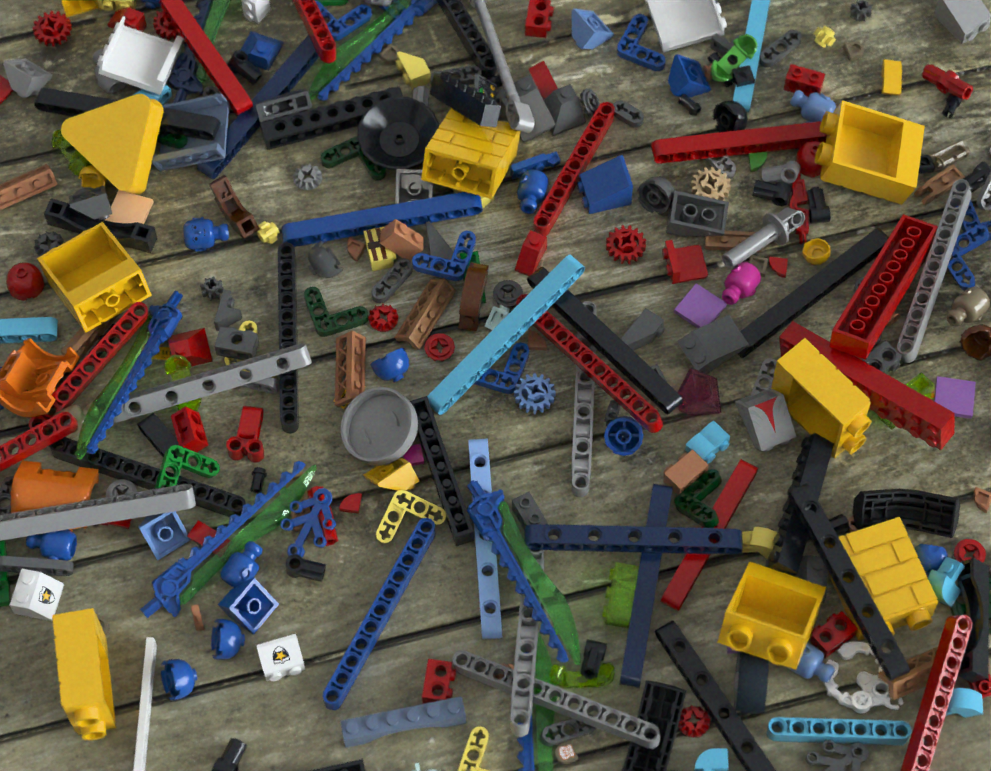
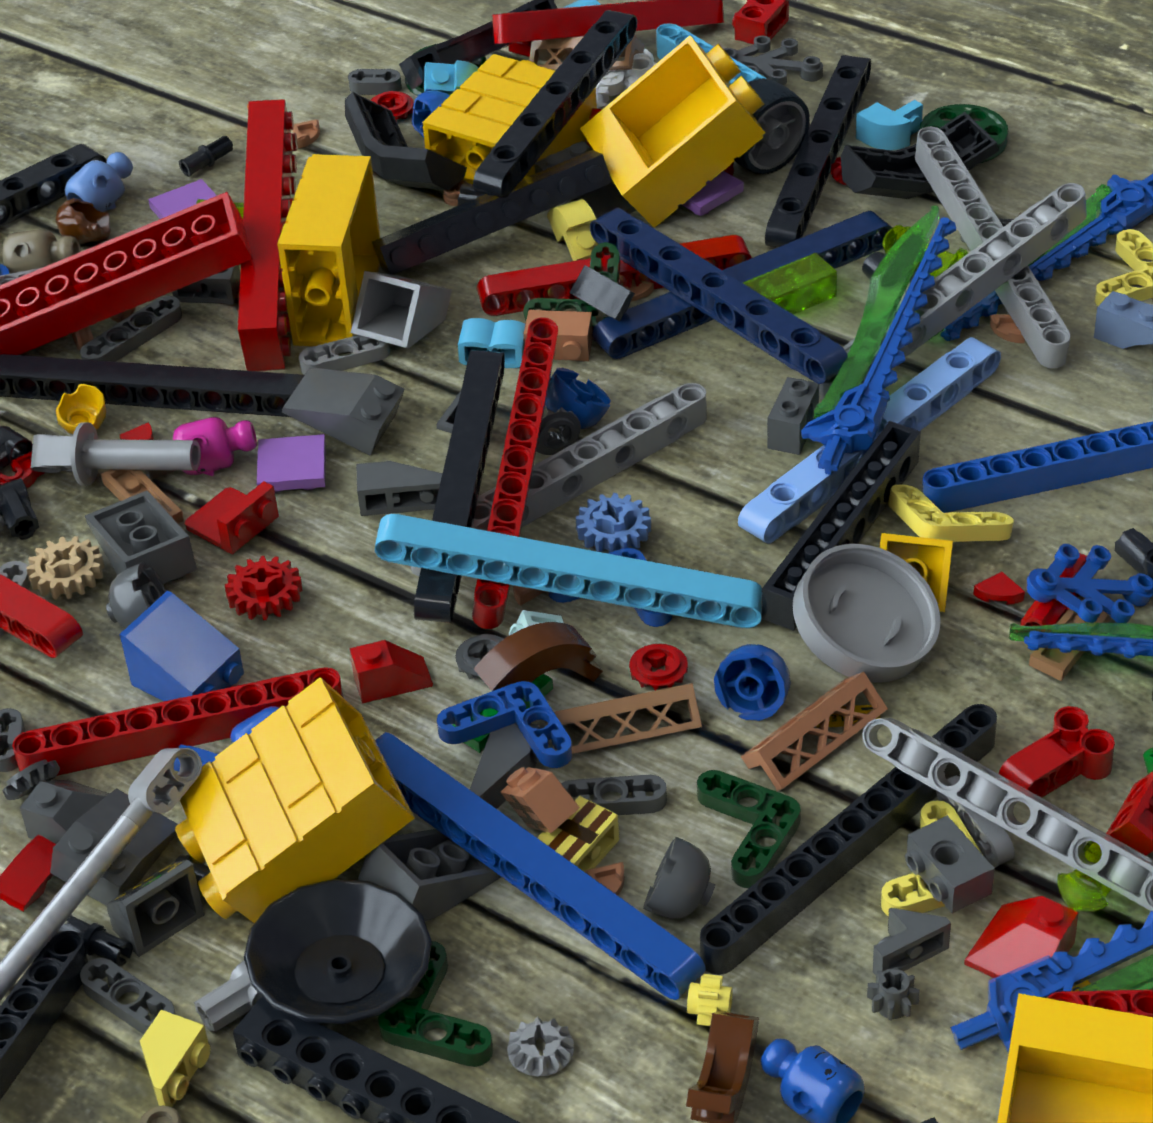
camera: 130 degrees left, 20 degrees down
black pin [250,467,267,493] -> none
red gear [368,303,399,332] -> none
red brick [422,659,456,704] -> none
black brick [429,72,501,127] -> none
clear pink slope [678,368,722,416] -> none
none -> slope [570,265,635,322]

